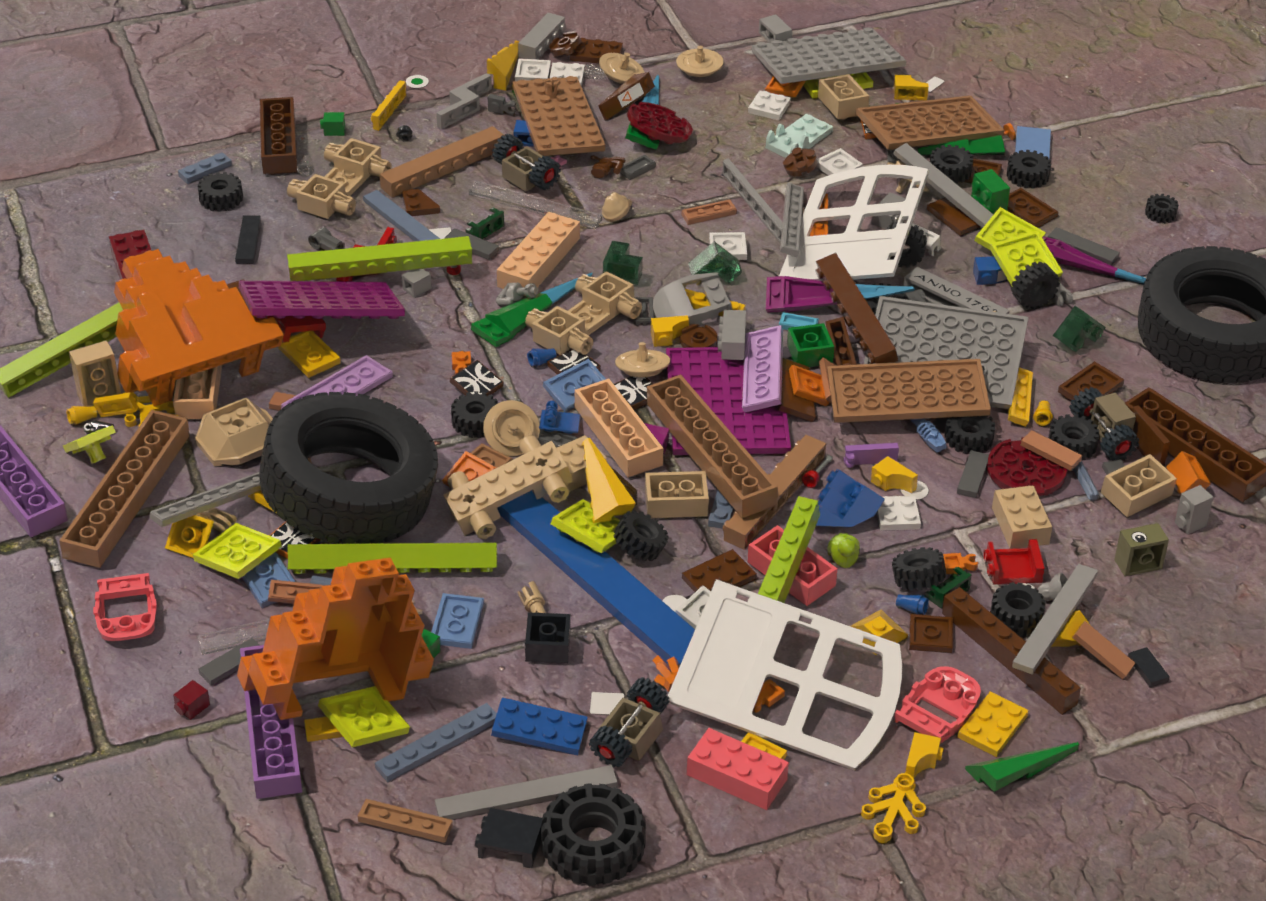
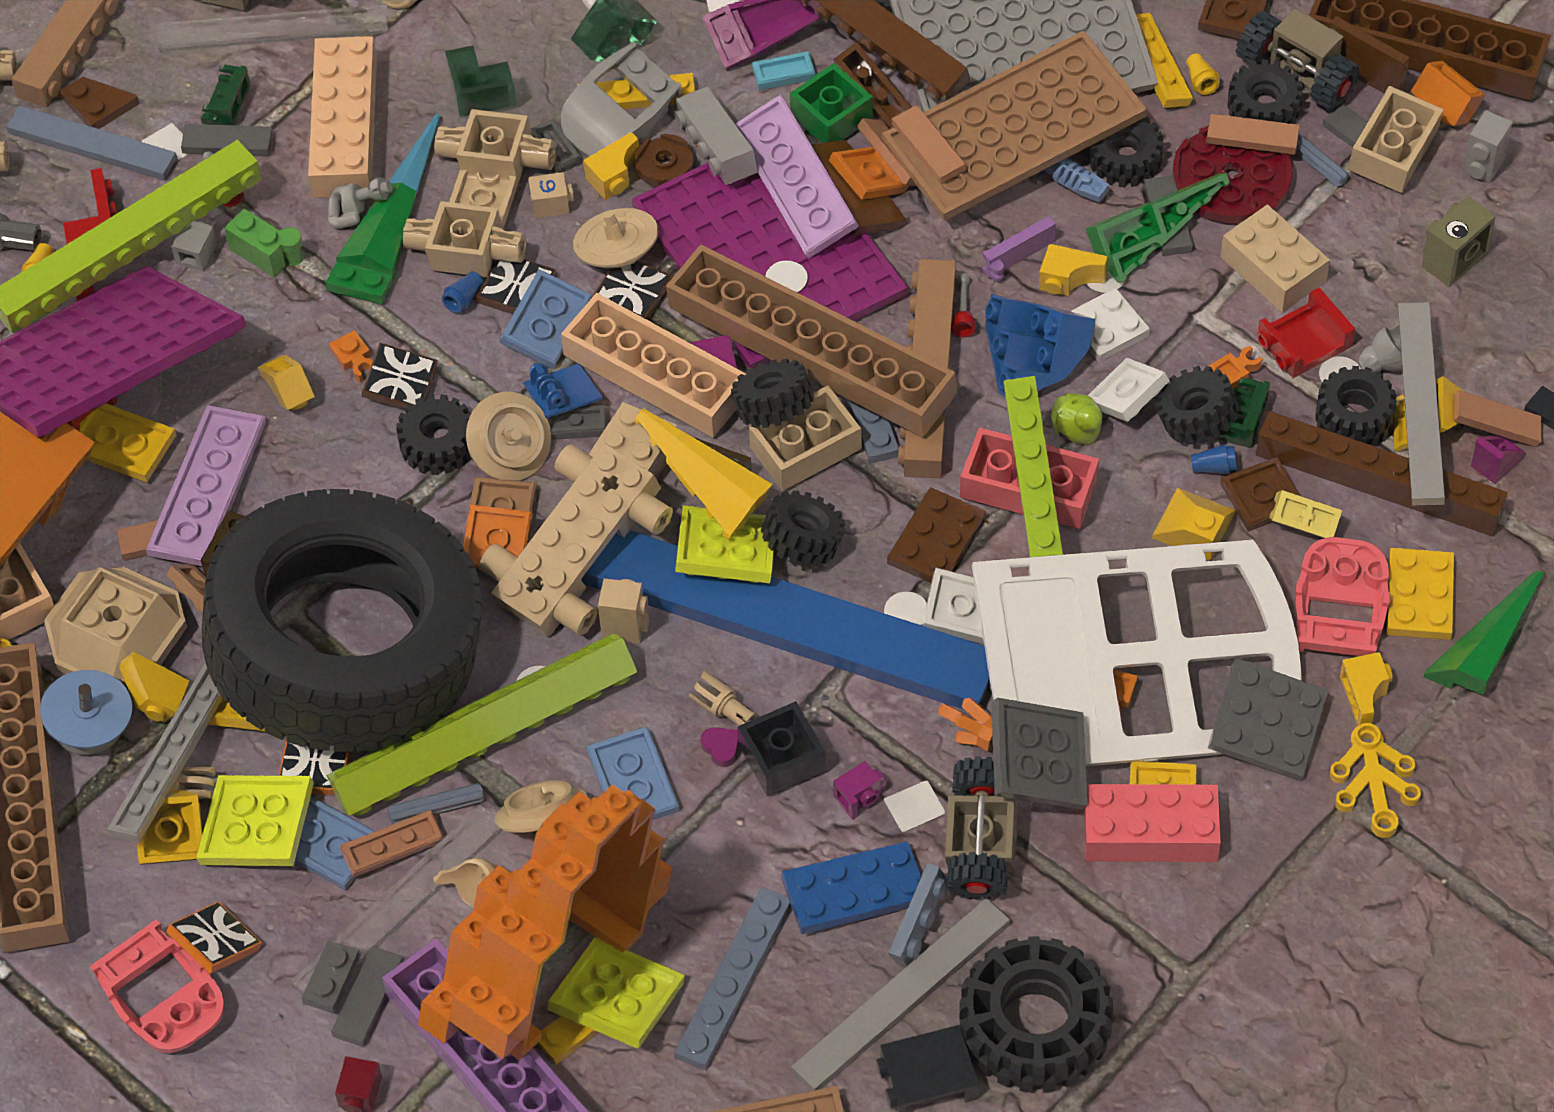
camera: 25 degrees left, 15 degrees up
none -> medium blue piece [40,670,132,755]
none -> yellow slope [119,651,190,723]
none -> tile [167,901,262,974]
none -> bright green hinge [224,209,303,277]
none -> yellow arch [258,354,315,410]
none -> dark grey plate [301,941,360,1014]
none -> tan brick [528,172,574,218]
none -> tan brick [598,578,650,644]
none -> magenta tile [701,727,739,767]
none -> black tyre [731,359,814,428]
none -> white sticker [765,261,807,292]
none -> magenta brick [833,761,886,820]
none -> sand blue plate [889,863,947,967]
none -> nougat tile [892,105,966,184]
none -> dark grey plate [991,698,1088,810]
none -> green wedge [1085,173,1229,282]
none -> white plate [1088,358,1169,422]
none -> dark grey plate [1207,657,1328,781]
none -> light yellow hinge [1269,490,1342,538]
none -> magenta slope [1471,435,1527,484]

